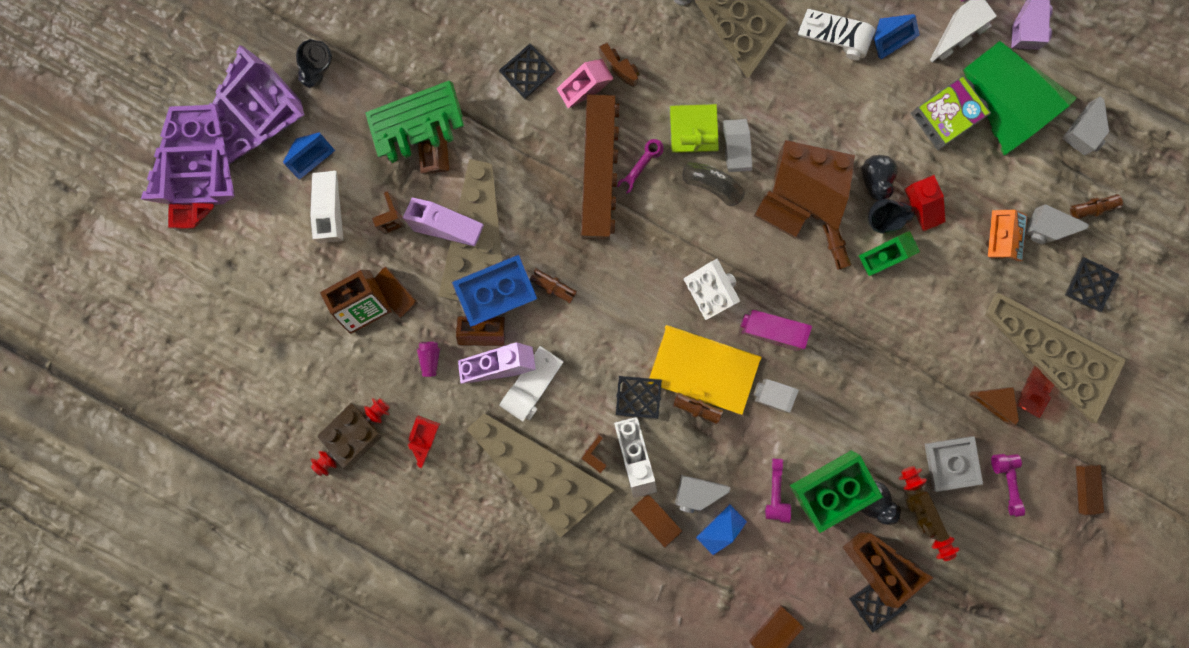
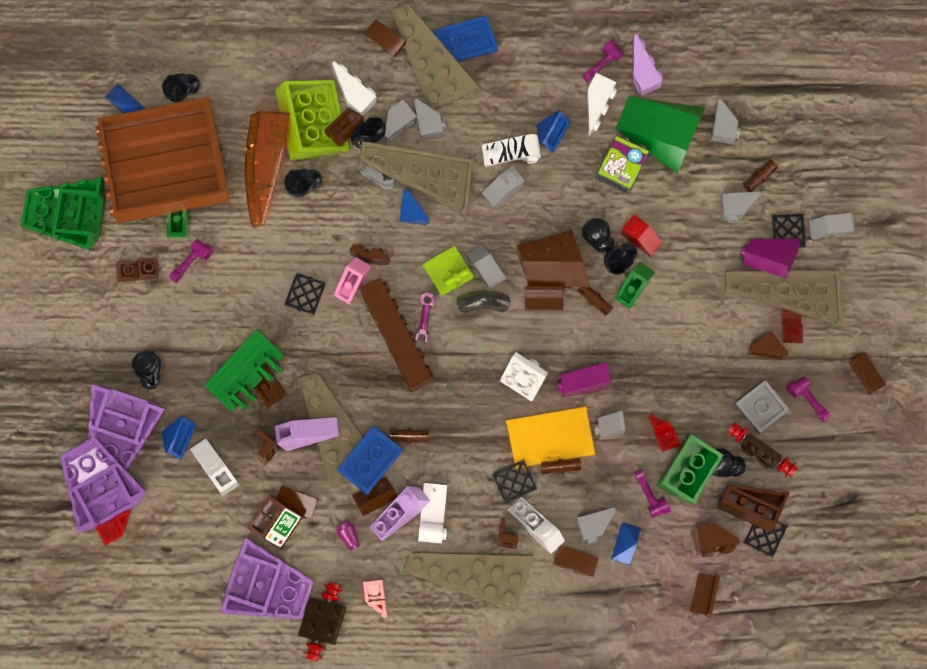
camera: 30 degrees left, 10 degrees down
orange panel [988,210,1027,261] -> none
none -> medium lavender wedge [220,538,314,619]
none -> blue slope [400,189,429,225]
none -> light grey slope [482,166,525,208]
none -> red slope [649,415,680,452]
none -> reddish brown slope [692,523,740,558]
none -> magenta slope [742,238,800,278]
none -> light grey slope [808,213,855,240]

